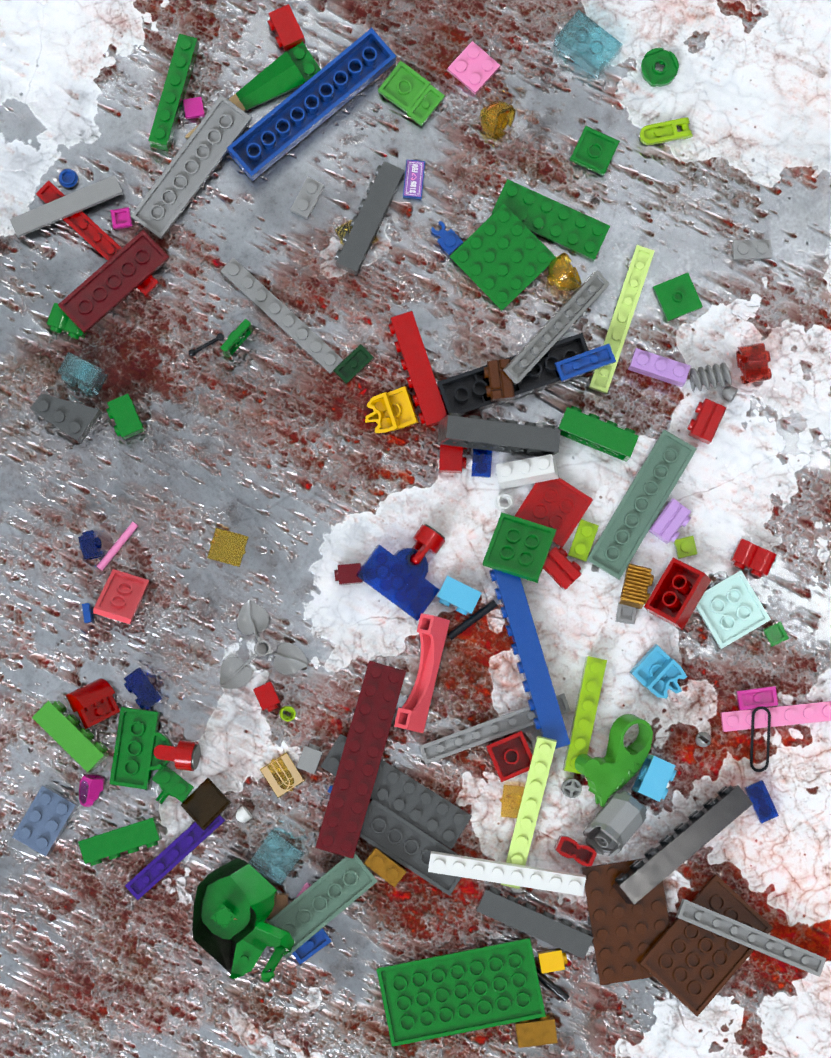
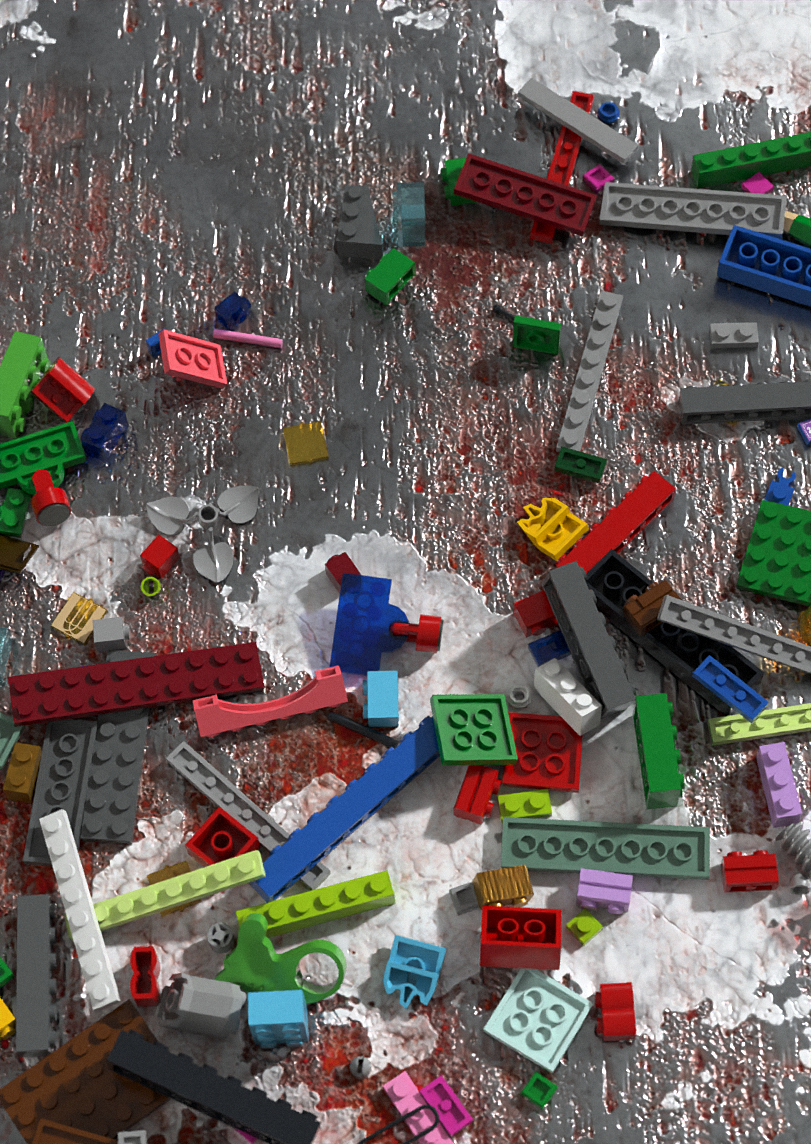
camera: 70 degrees right, 20 degrees down
white hinge [236,806,252,823] -> none

